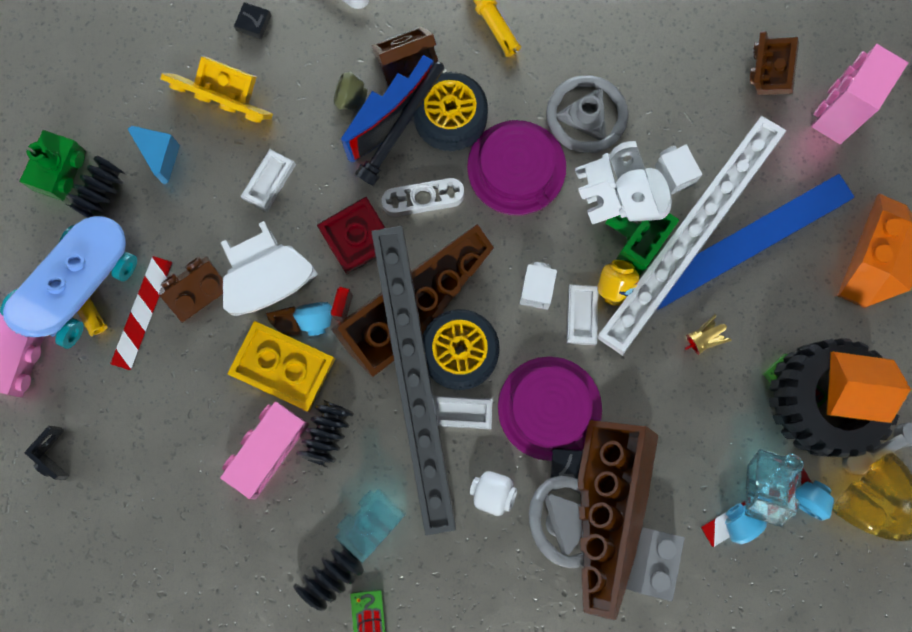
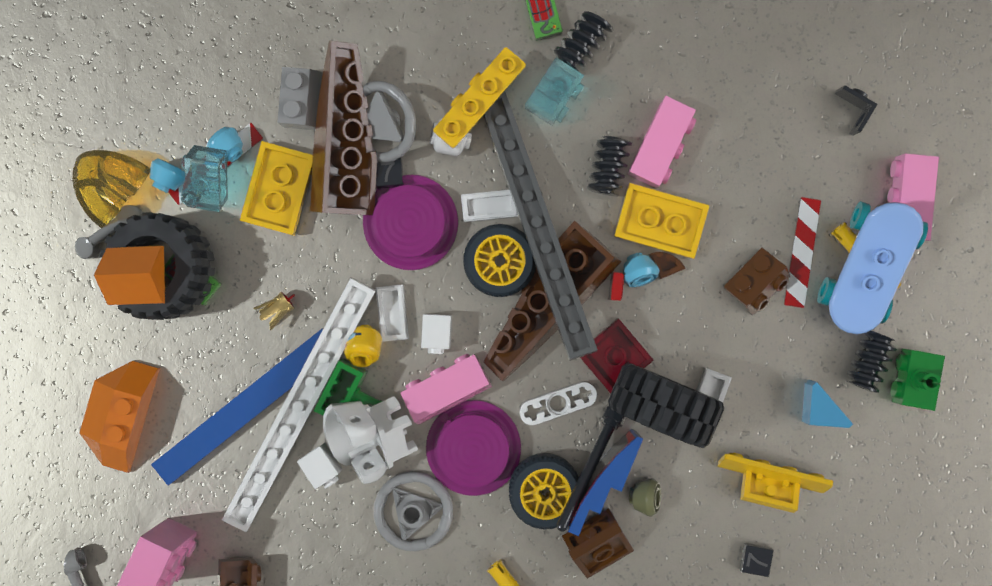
camera: 165 degrees right, 10 degrees up
white piece [221,221,318,316] -> none
none -> yellow plate [239,141,313,236]
none -> bright pink brick [400,354,492,425]
none -> yellow bracket [433,47,526,148]
none -> black tyre [608,363,724,448]

